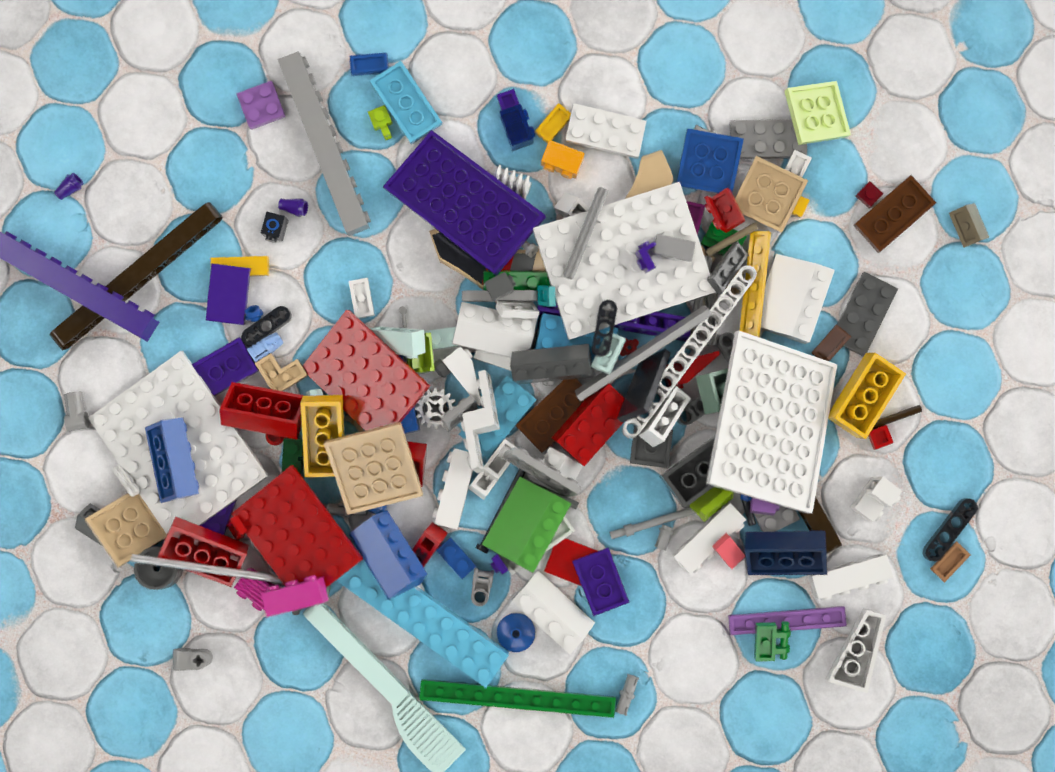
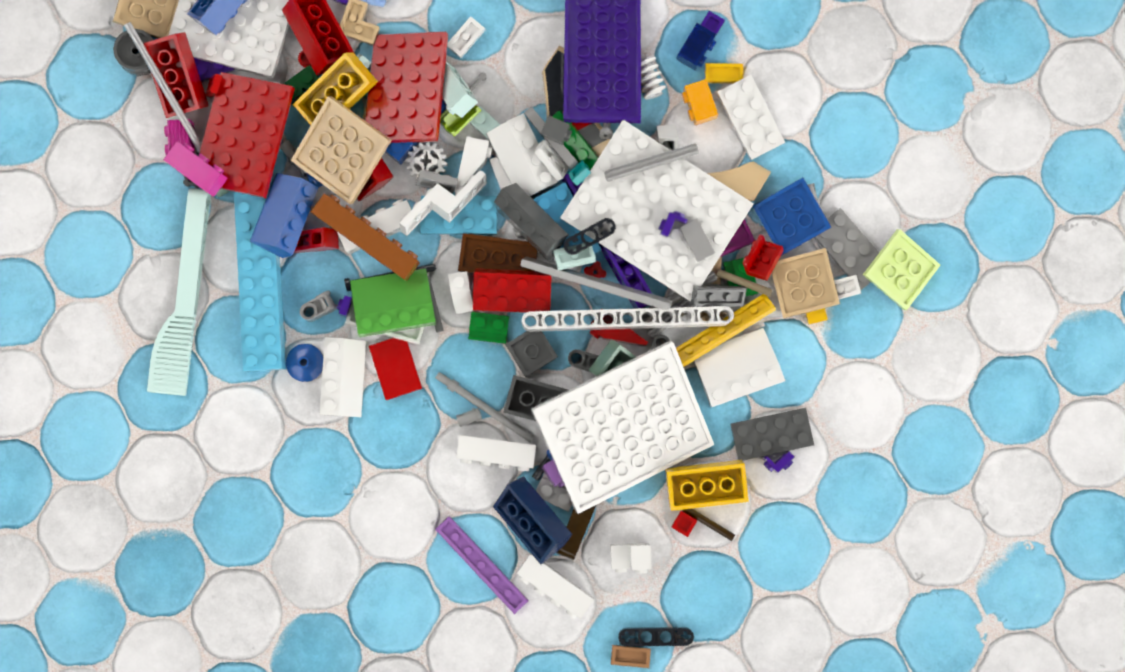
camera: 55 degrees right, 0 degrees up
light grey piece [173,648,213,671] -> none
green plate [419,679,616,718] -> none
dark grey tile [434,359,451,378] -> none
blue plate [436,538,476,579] -> none
white slope [468,439,517,500] -> none
light grey plate [502,447,582,497] -> none
dark purple tile [572,547,630,617] -> none
light grey pin [615,674,639,716] -> none
black tile [617,349,670,422] -> none
white brick [638,386,691,447] -> none
lime panel [689,486,734,522] -> none
coral tile [712,533,746,569] -> none
green plate [754,621,791,662] -> none
reddish brown tile [811,324,852,361] -> none
white wedge [825,608,886,693] -> none
reddish brown plate [853,175,936,253] -> none
dark red plate [856,181,884,208] -> none
dark tan panel [949,203,989,248] -> none
none -> dark orange brick [311,193,420,281]
none -> green plate [468,312,509,344]
none -> dark purple bracket [762,451,795,473]

